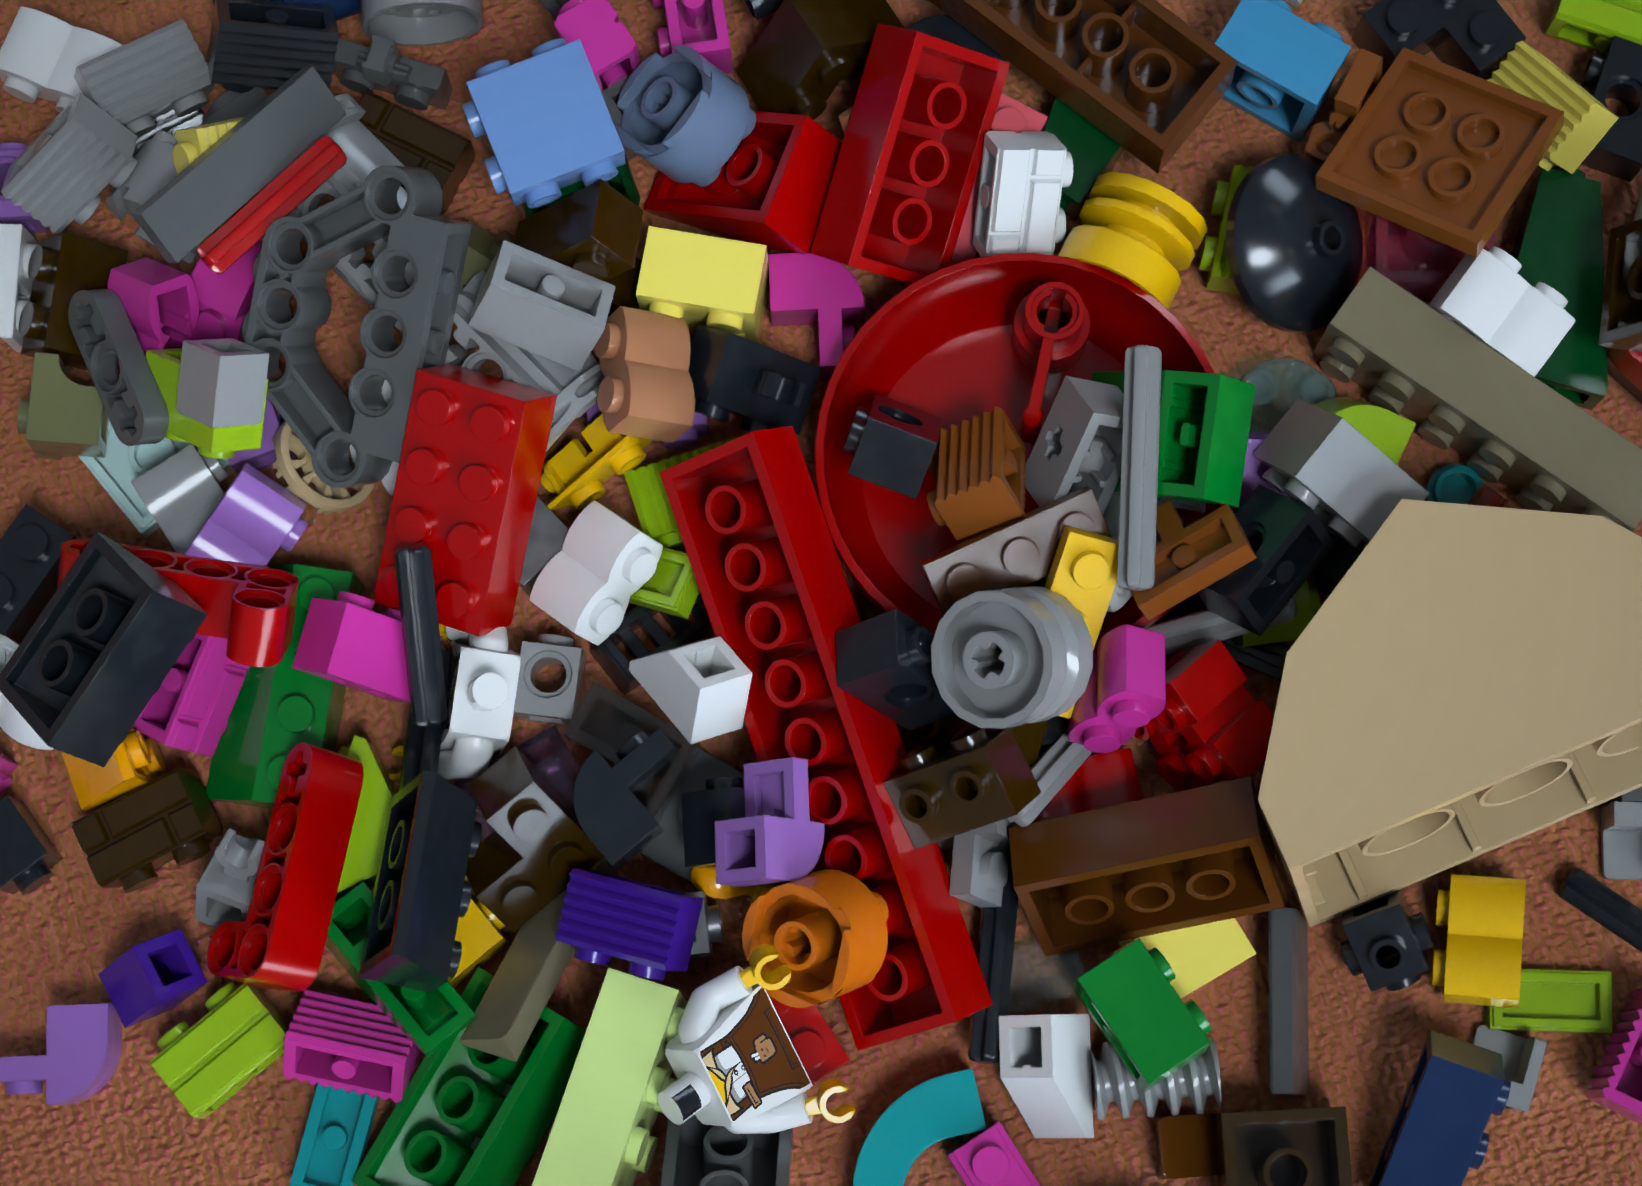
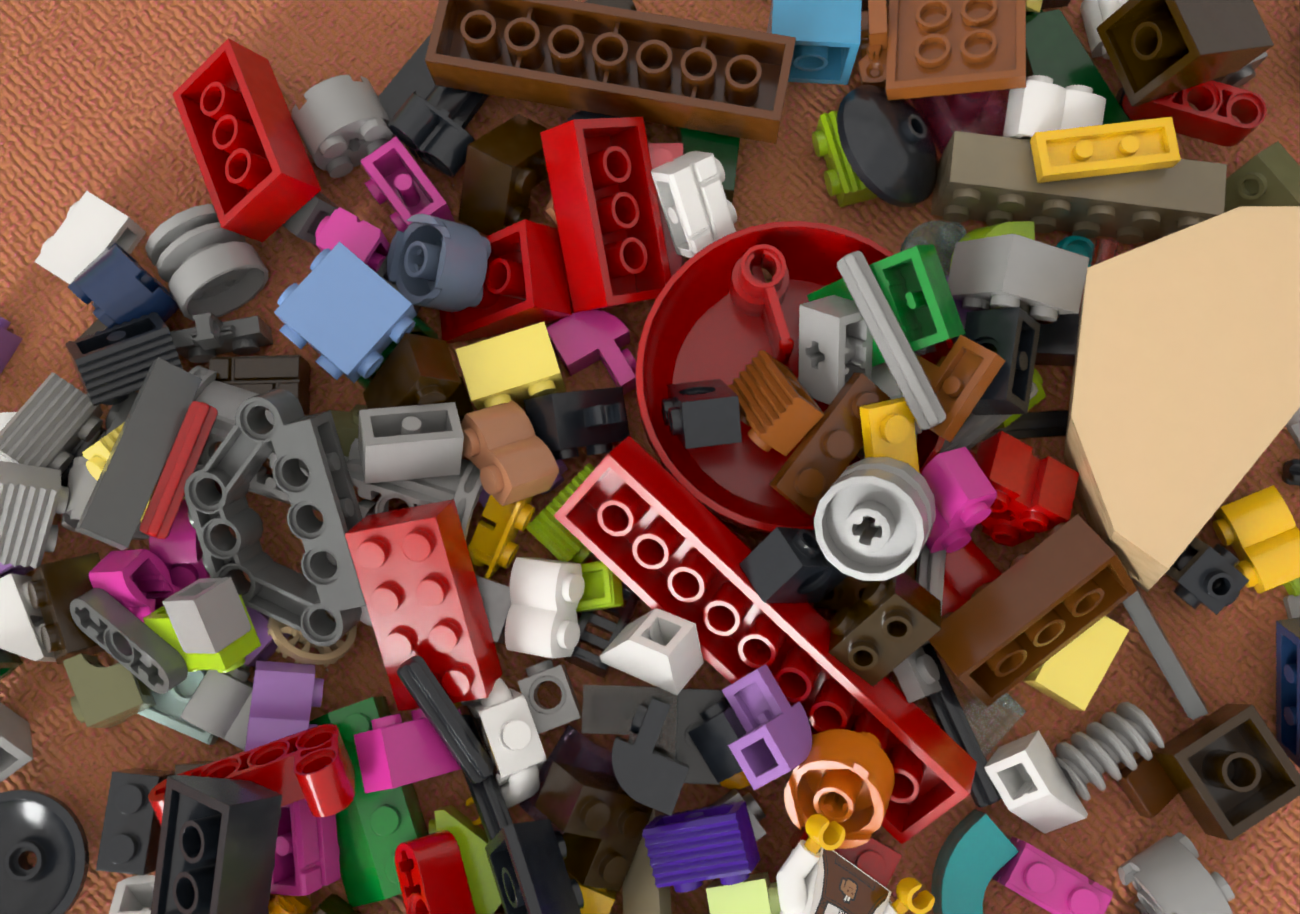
camera: 30 degrees left, 0 degrees up
yellow wheel [1058,172,1208,309] -> none
green brick [1074,939,1211,1093] -> none
none -> yellow plate [1030,117,1181,183]

